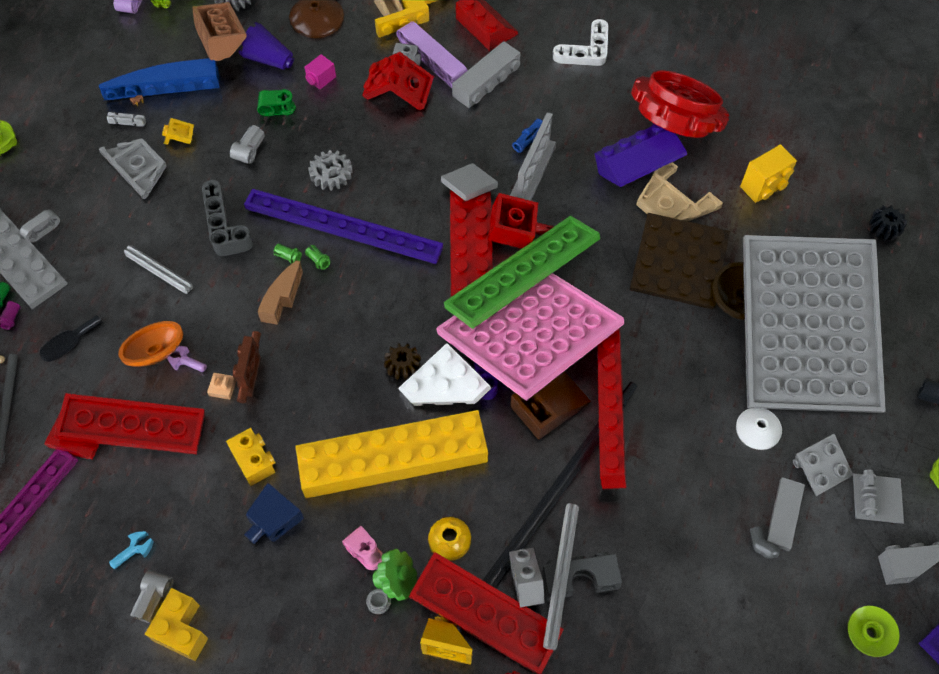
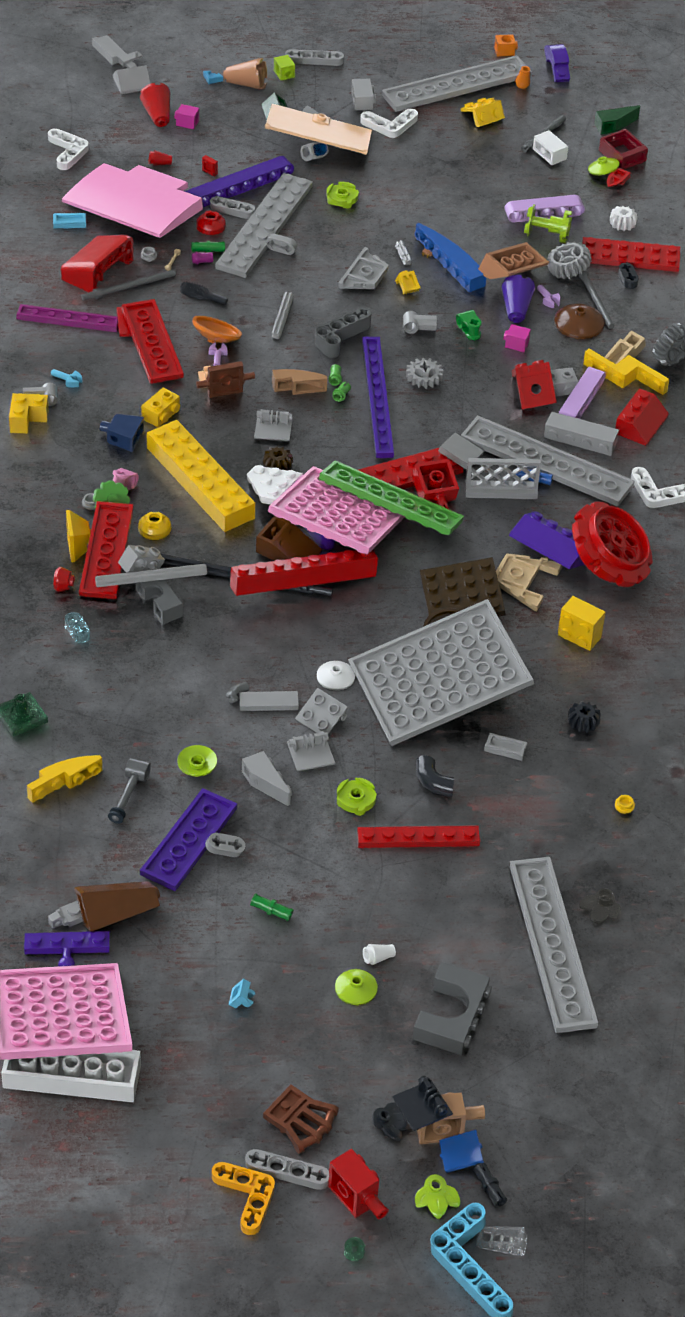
camera: 65 degrees right, 15 degrees down
none -> light grey hinge [254,409,293,441]
none -> light grey plate [461,415,635,507]
none -> light grey tile [484,733,528,761]
none -> lavender bar [537,285,560,308]

